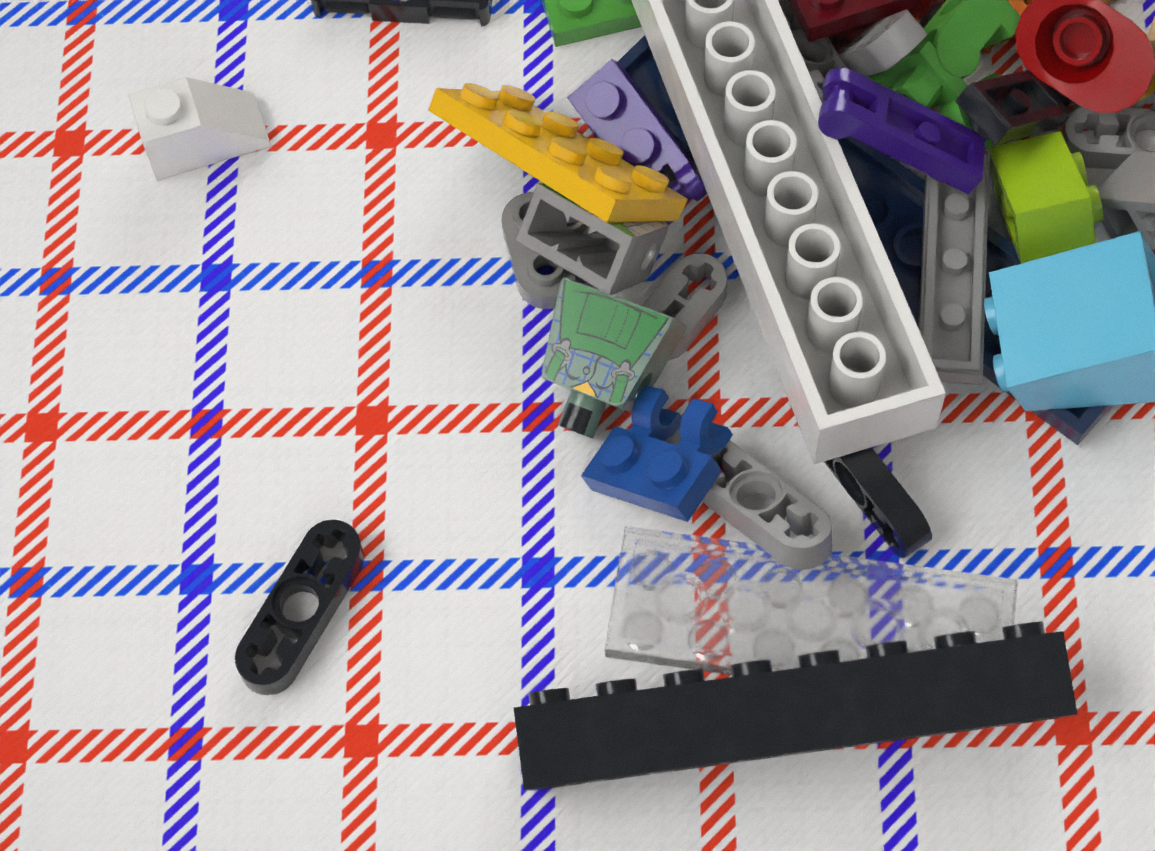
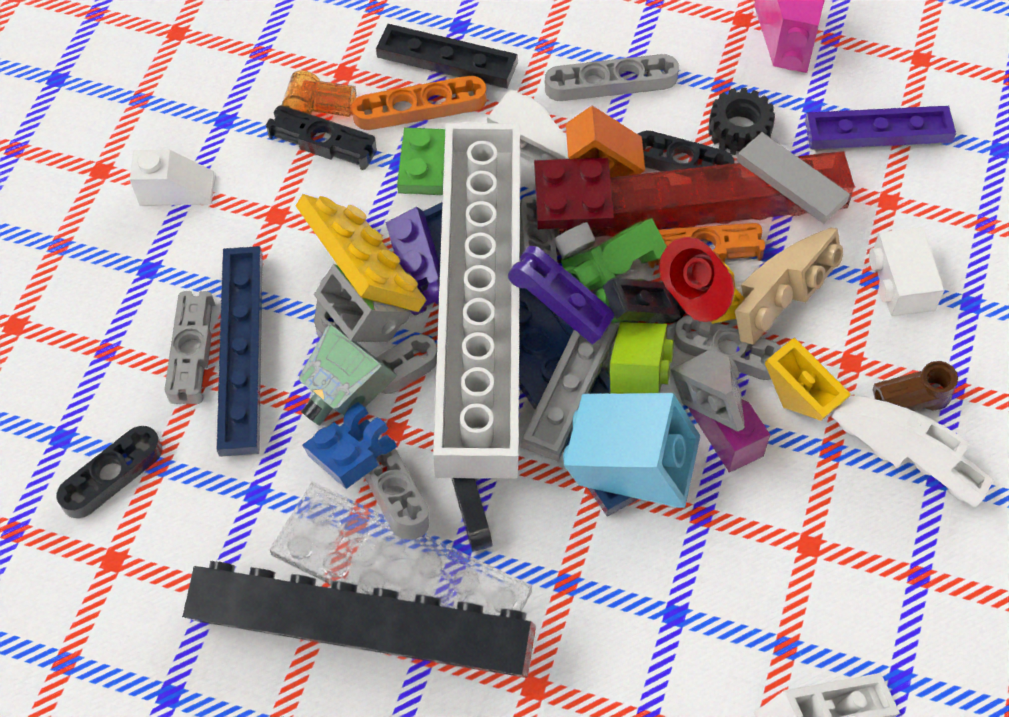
camera: 15 degrees right, 5 degrees down
none -> light grey piece [165,291,216,404]
none -> dark blue plate [216,246,263,457]

